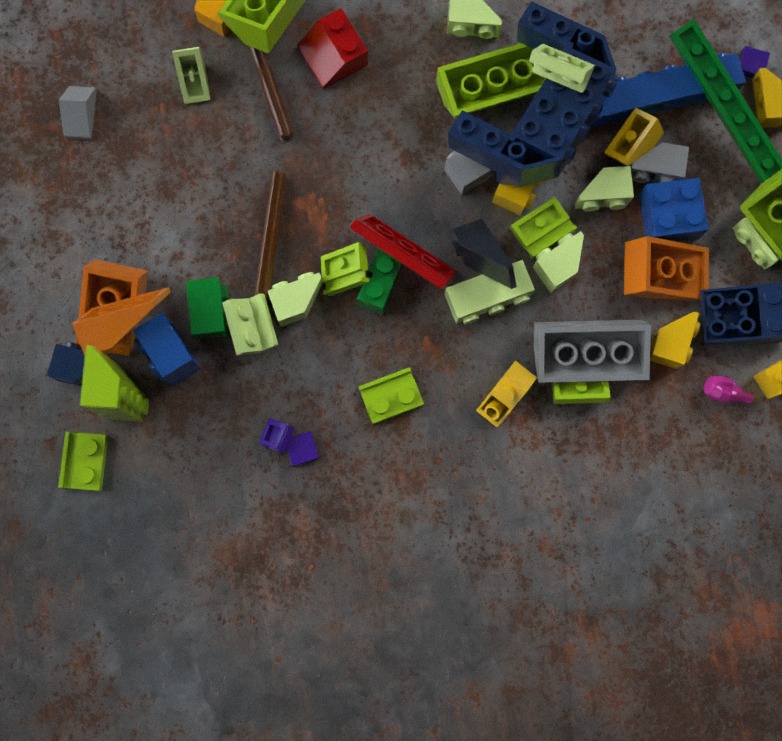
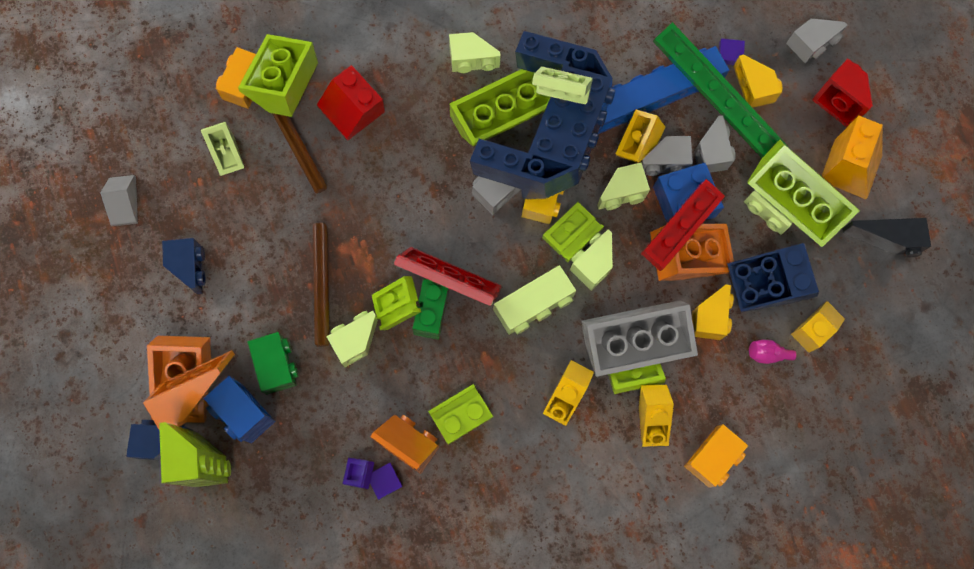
camera: 10 degrees left, 5 degrees down
lime plate [58,432,109,491] -> none
yellowish green bracket [222,294,278,355] -> none
black slope [450,218,516,289] -> none
none -> dark blue slope [162,238,206,294]
none -> orange slope [370,415,439,474]
none -> yellow slope [639,385,674,447]
none -> red plate [641,179,725,271]
none -> light orange brick [684,424,748,488]
none -> light grey slope [694,115,735,172]

